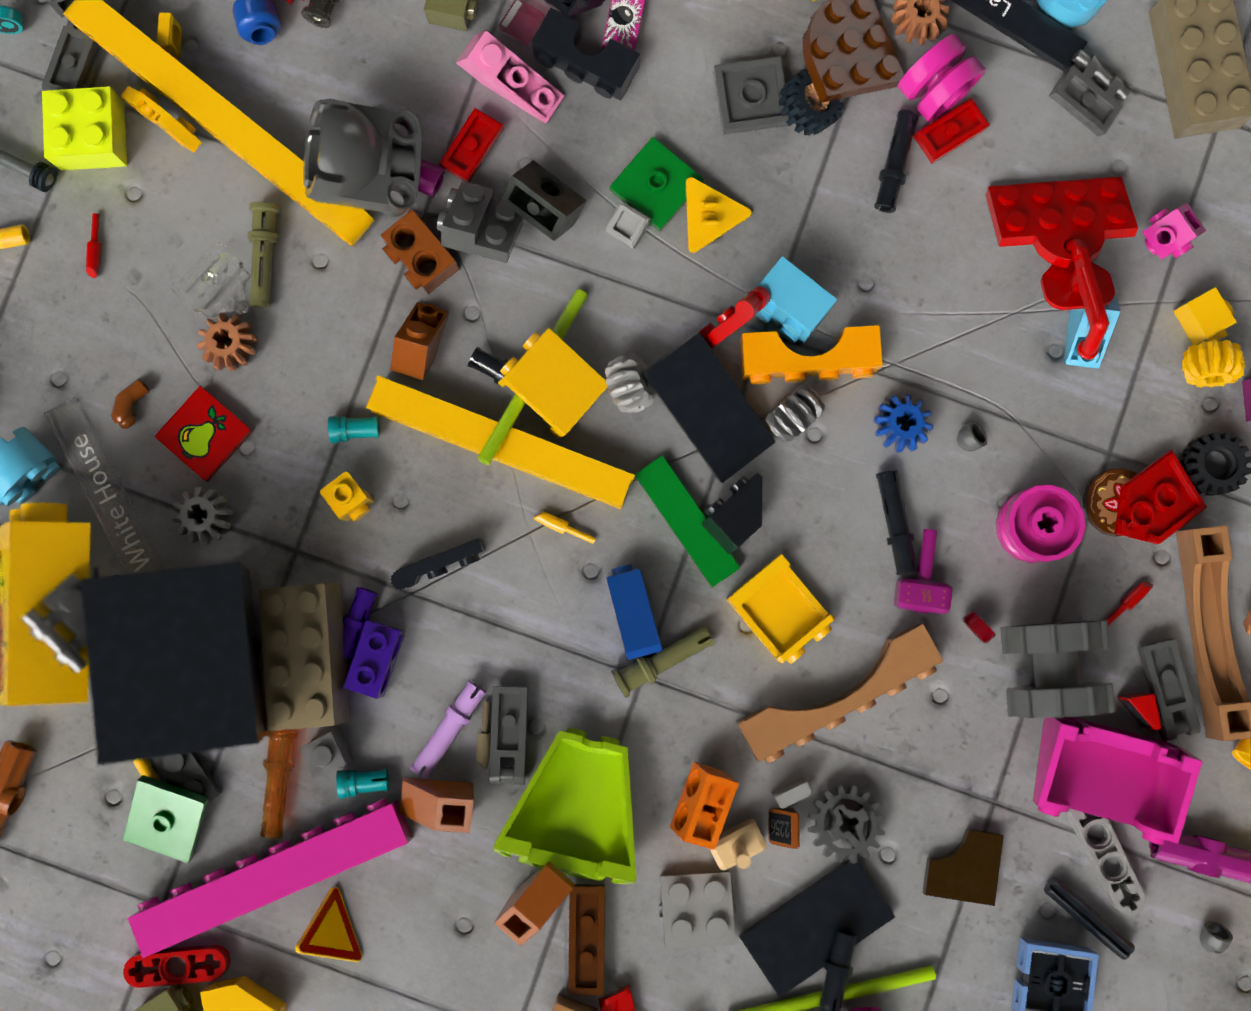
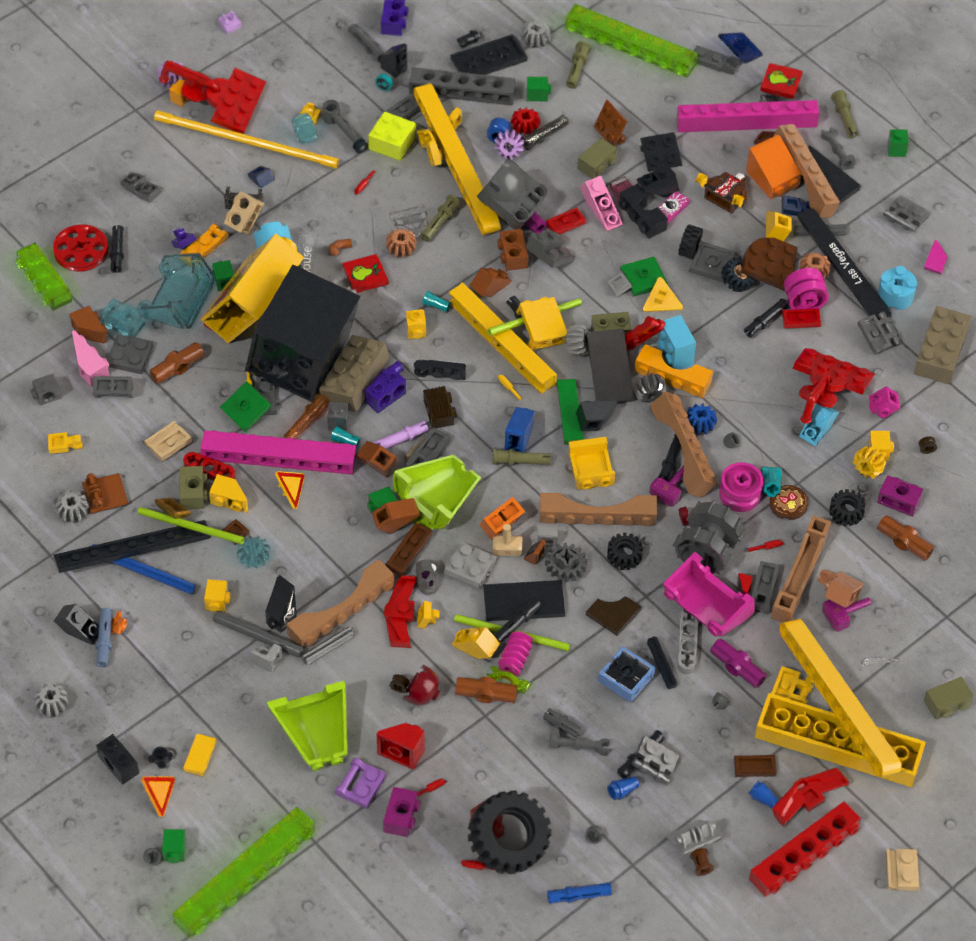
camera: 30 degrees right, 30 degrees down
flat silver plate [21,574,88,673] -> none
pearl dark grey brick [501,160,587,241] -> none
red tile [1114,450,1207,544] -> none
none -> tan plate [144,421,192,462]
none -> green brick [367,486,398,514]
none -> flat silver rock [416,559,438,595]
none -> dark brown brick [423,386,457,429]
none -> lavender gear [494,129,524,160]
none -> olive brick [591,312,632,334]
none -> black tyre [607,533,643,570]
none -> medium nougat arch [650,392,717,498]
none -> black tyre [678,224,703,260]
none -> teal piece [761,466,782,497]

